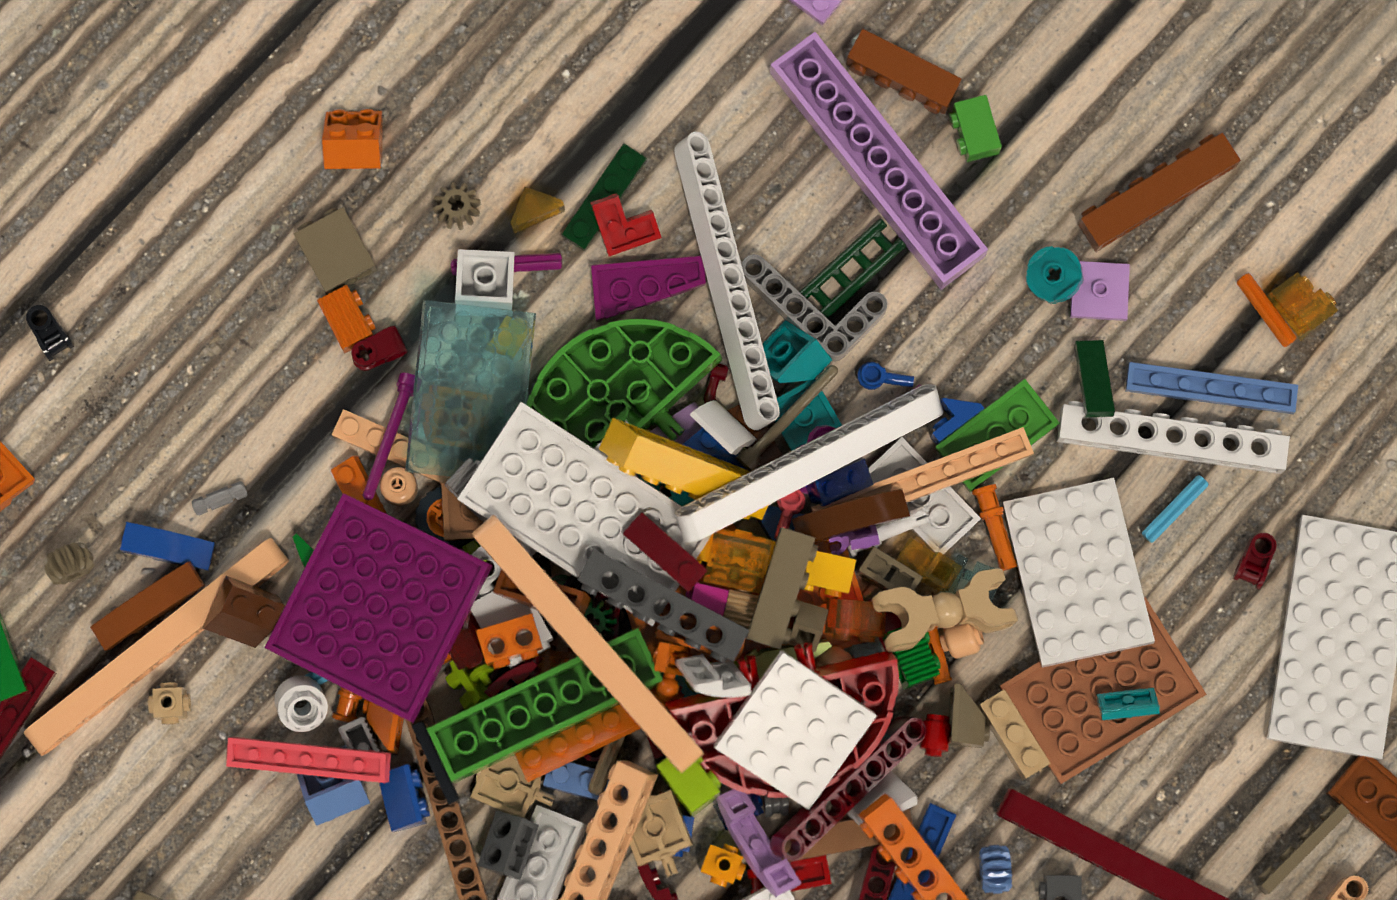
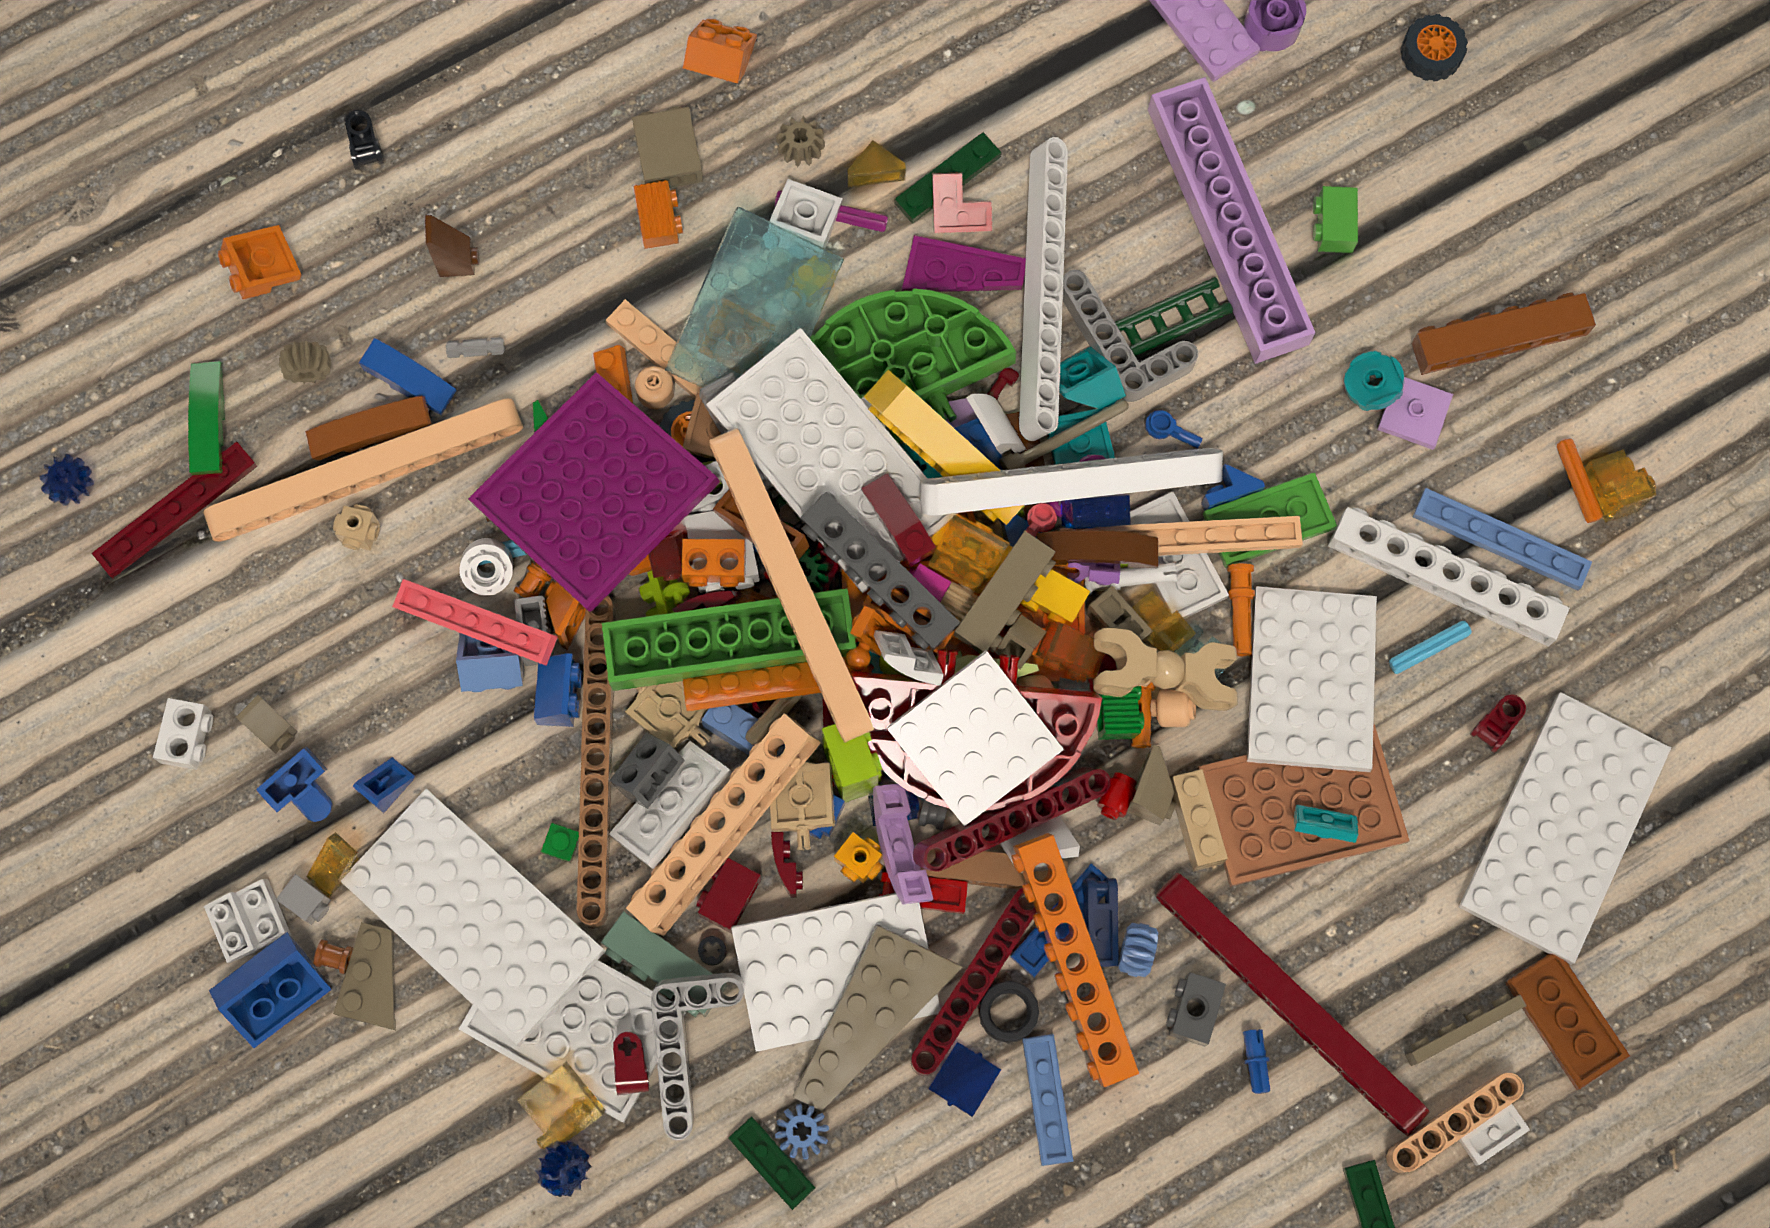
camera: 15 degrees right, 5 degrees down
reddish brown slope [203,576,285,648] -> none
dark red piece [351,326,408,371] -> none
magenta piece [363,372,421,501] -> none
black tile [412,722,460,806] -> none
dark orange brick [846,28,962,115] -> none
dark green tile [1074,340,1115,418] -> none
none -> reddish brown slope [425,215,479,277]
none -> dark blue plate [1082,878,1119,967]

